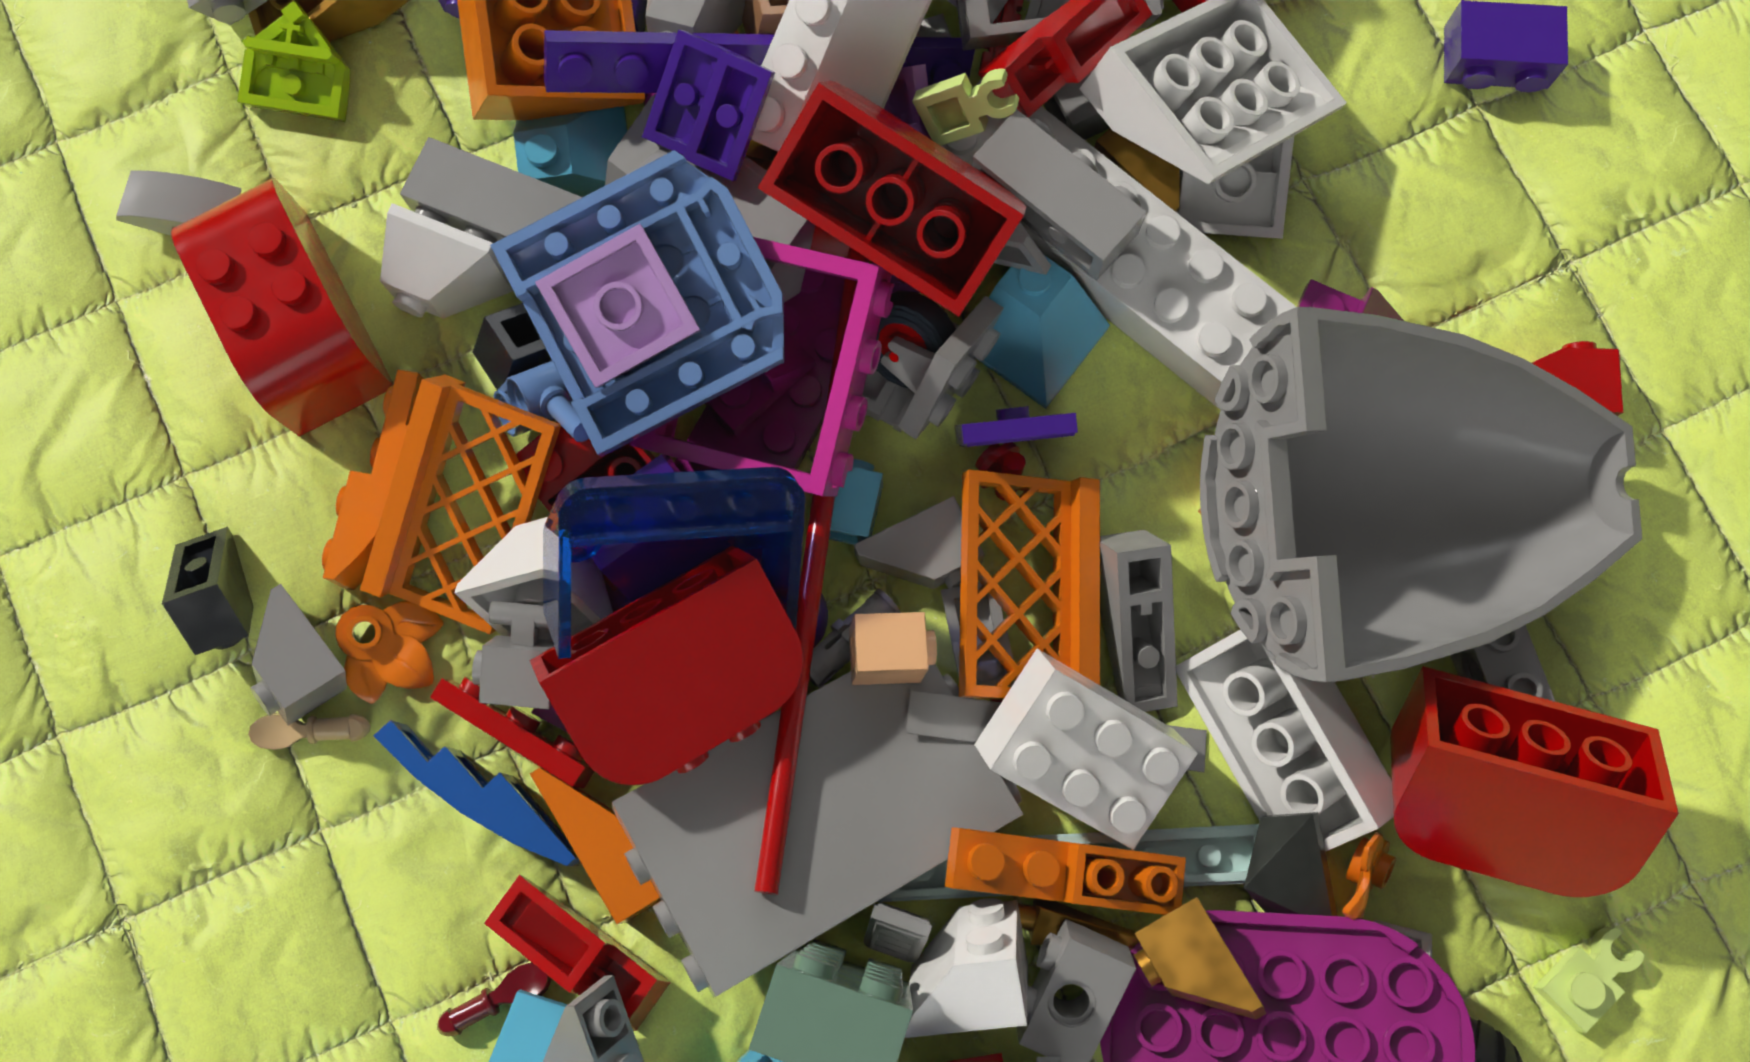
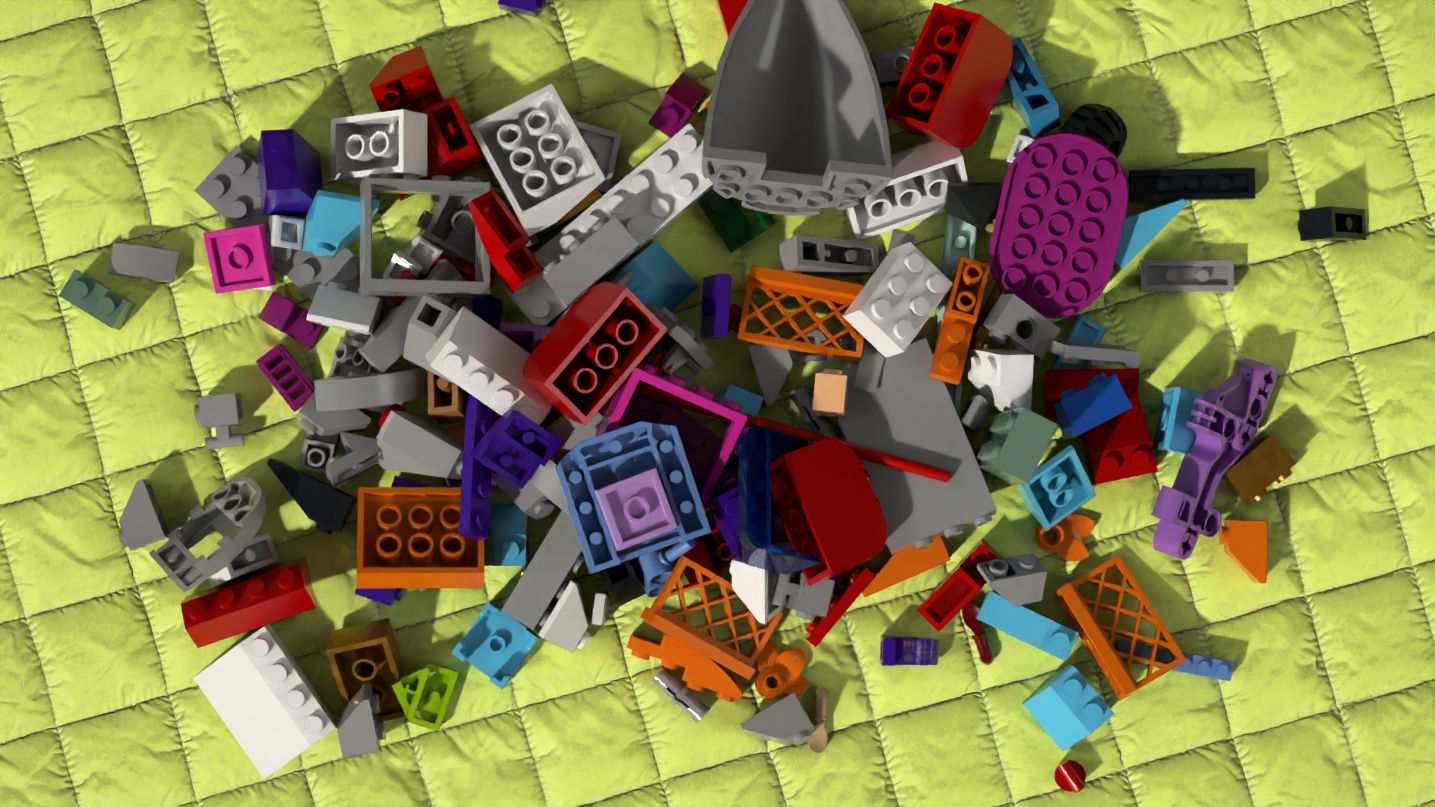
camera: 85 degrees left, 10 degrees up
light grey slope [116,170,242,236] -> none
black slope [162,527,253,655] -> none
red brick [171,178,394,437] -> none
blue slope [373,720,581,866] -> none
yellowish green plate [912,69,1019,146] -> none
pearl gold slope [1134,897,1266,1020] -> none
orange plate [1342,832,1396,920] -> none
yellowish green plate [1533,926,1645,1033] -> none
none -> medium azure panel [451,601,540,689]
none -> white tile [591,592,608,625]
none -> light grey pin [652,667,710,723]
none -> dark green plate [697,190,777,253]
none -> dark purple leg [880,636,939,666]
none -> dark azure slope [1005,37,1061,138]

